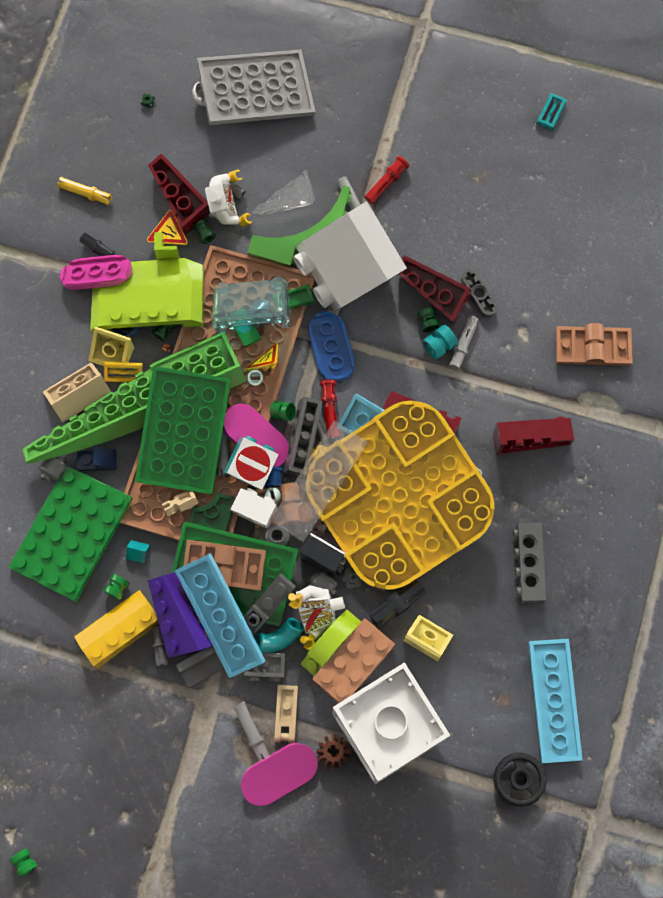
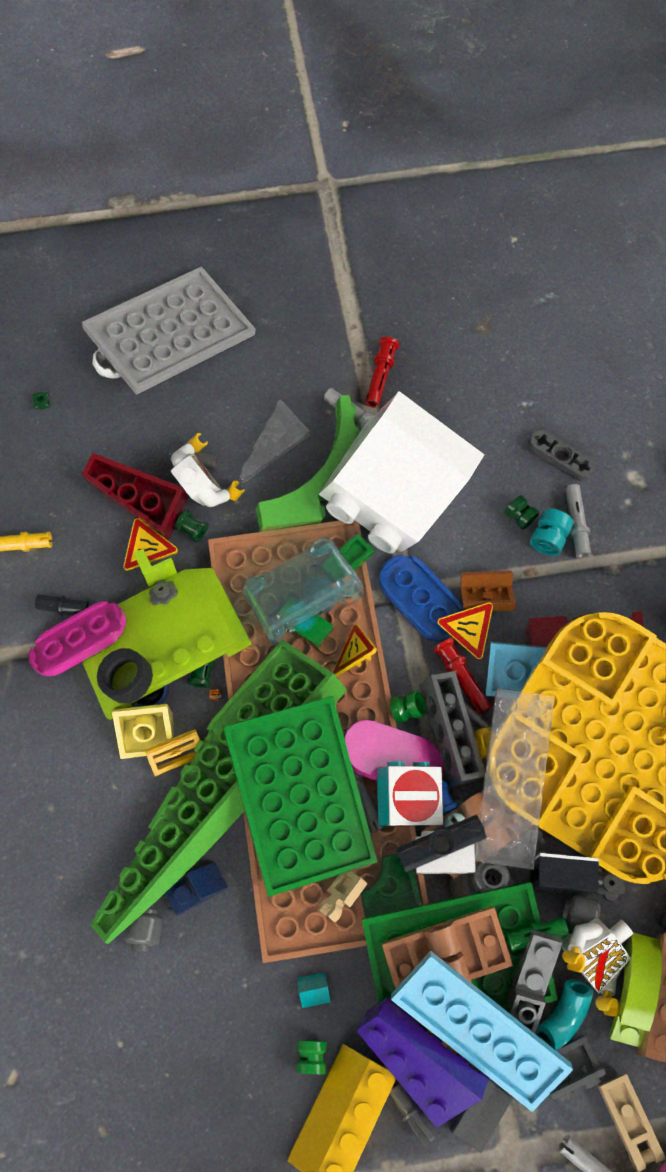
camera: 25 degrees left, 5 degrees down
green plate [8,466,133,602] -> none
tan slope [43,362,111,423] -> none
light aqua hinge [248,370,263,386] -> none
dark red wedge [398,255,472,324] -> none
teal tile [536,93,567,131] -> none
none -> black tyre [96,648,153,703]
none -> dark grey plant [149,580,178,605]
none -> black piece [396,814,487,873]
none -> piece [438,602,493,659]
none -> dark orange bracket [460,571,516,611]
none -> green pin [506,917,569,952]

